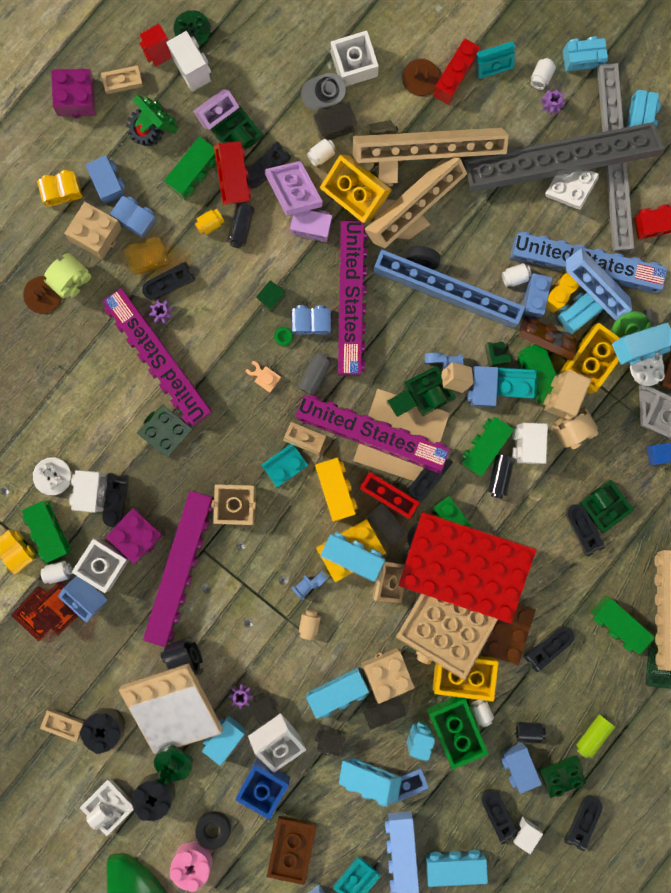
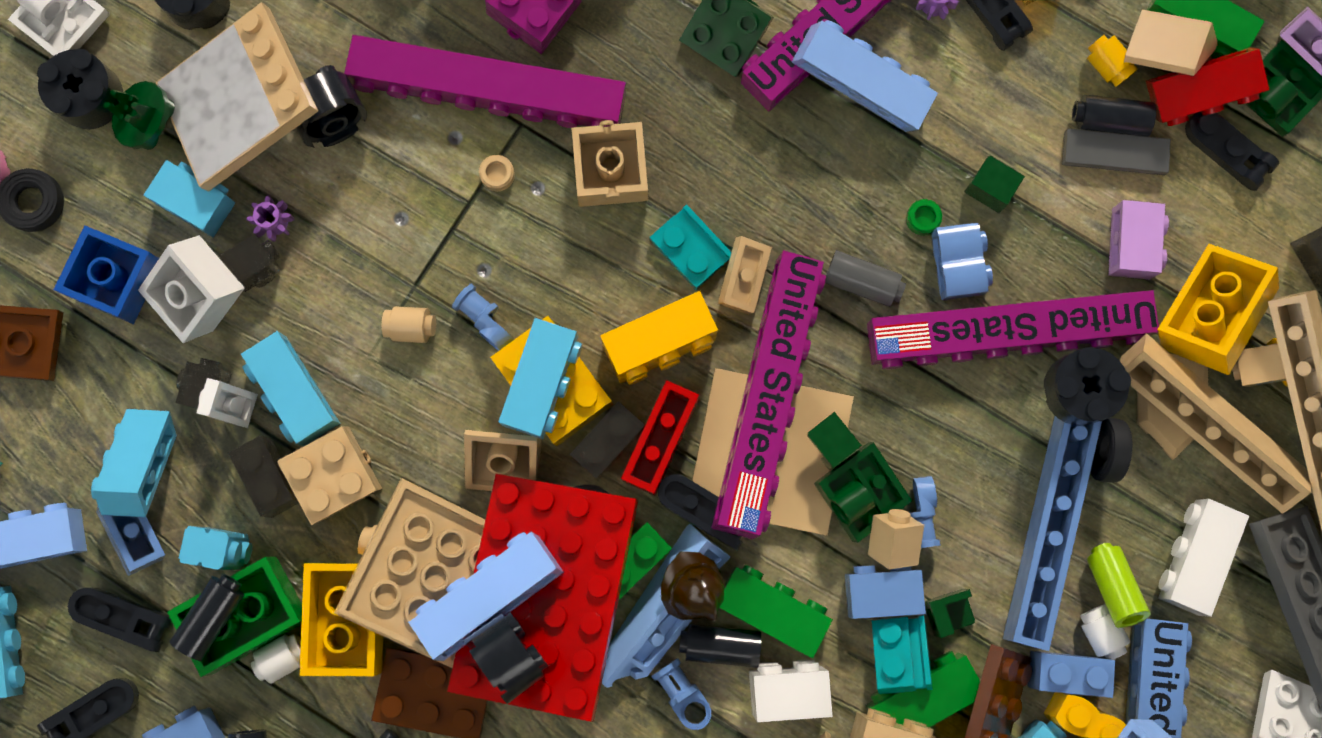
camera: 85 degrees right, 5 degrees down
light nougat plate [246,361,281,393] -> none
lavender plate [265,161,323,216] -> none
white brick [307,139,336,167] -> none
none -> black plate [67,587,172,652]
none -> black brick [169,574,244,661]
none -> white plate [196,378,258,428]
none -> light blue brick [408,532,564,661]
none -> black brick [463,613,549,704]
none -> tan tile [479,155,515,192]
none -> light blue wedge [602,524,730,688]
none -> medium blue connector [651,658,711,730]
none -> dark brown piece [661,551,725,621]
none -> light blue brick [792,20,938,132]
none -> black brick [1044,347,1131,425]
none -> dark grey tile [1062,129,1171,176]
none -> lime brick [1087,543,1151,628]
none -> tan slope [1124,10,1217,76]
none -> white brick [1158,499,1249,617]

